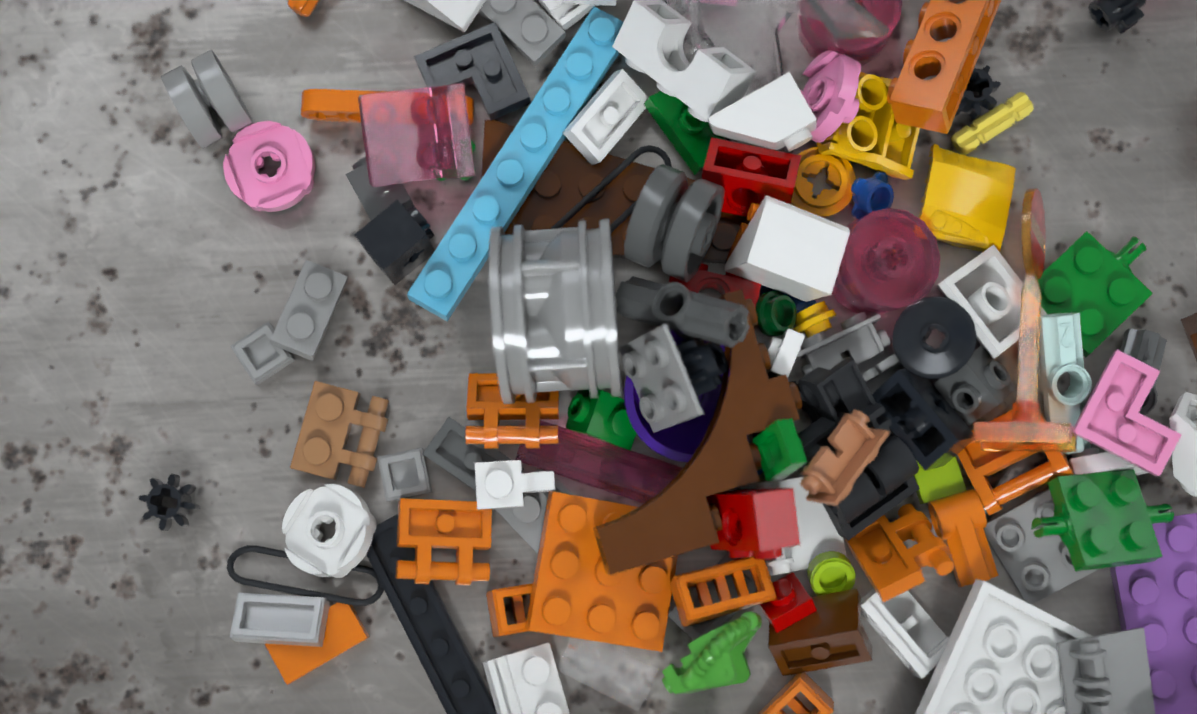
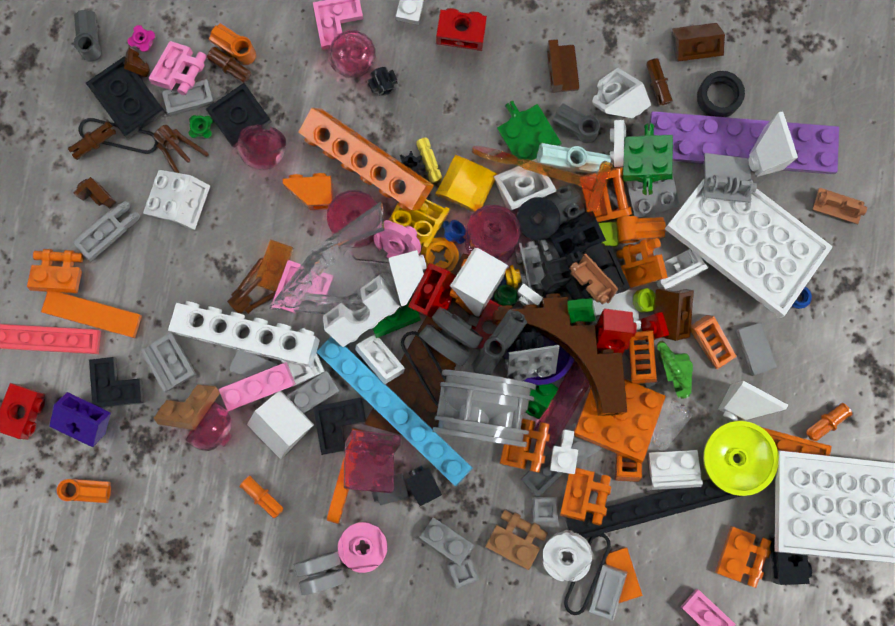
camera: 80 degrees left, 0 degrees up
bright pink plate [1071,350,1181,476] -> none

